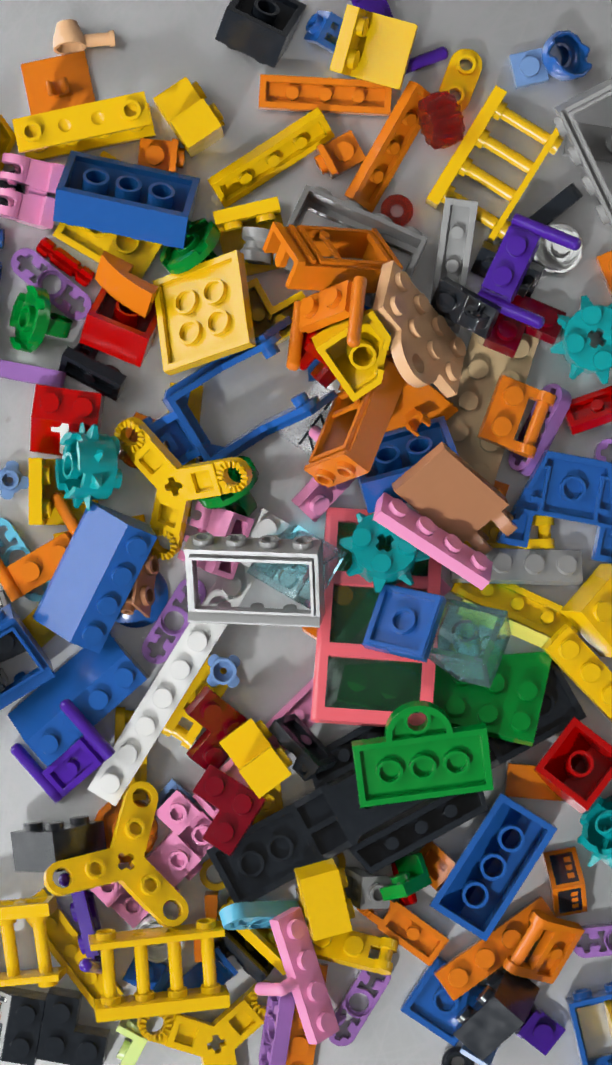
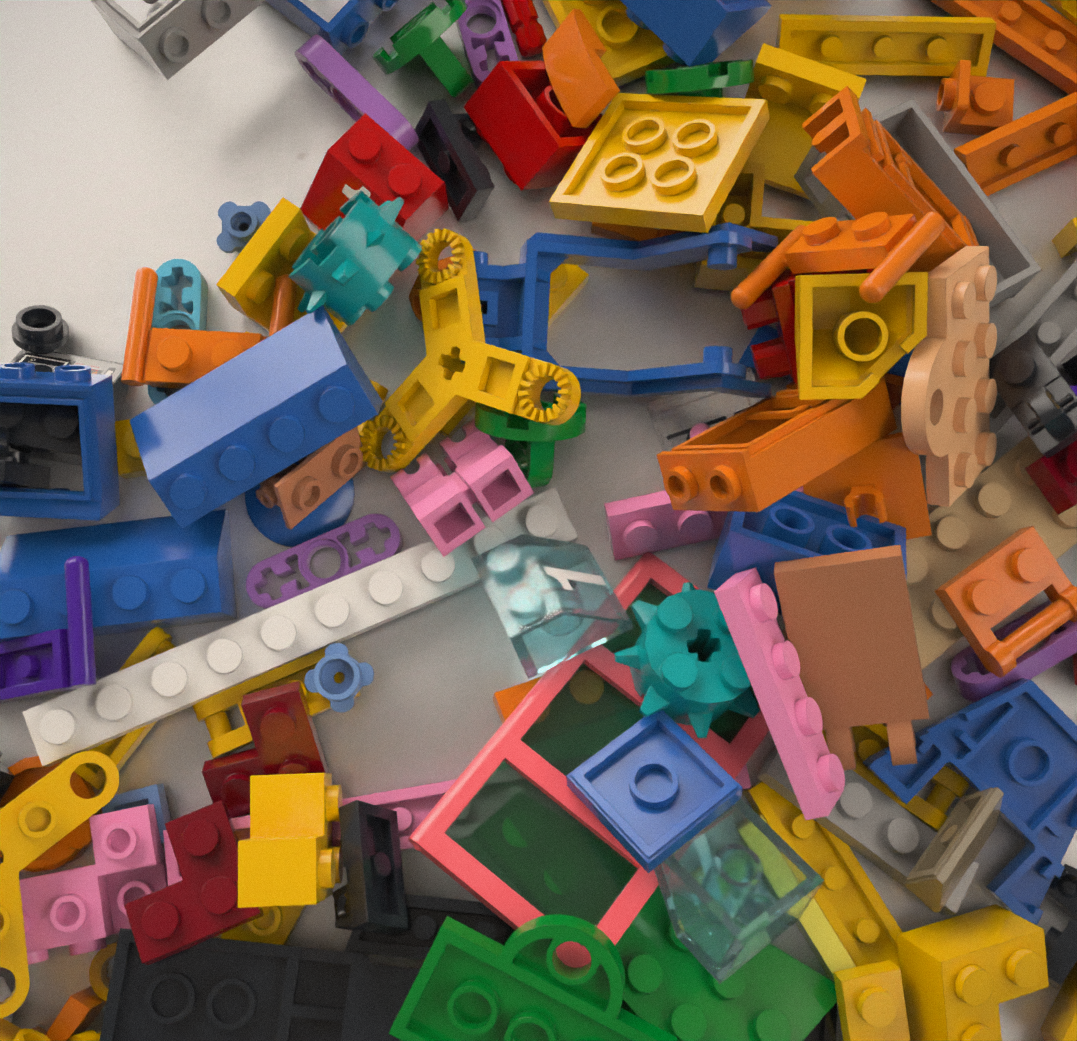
camera: 35 degrees right, 10 degrees down
light grey window [183,533,325,628] -> none
light grey wheel [240,227,272,265] -> none
clear red plate [380,194,413,227] -> none
none -> dark tan slope [904,787,1004,913]

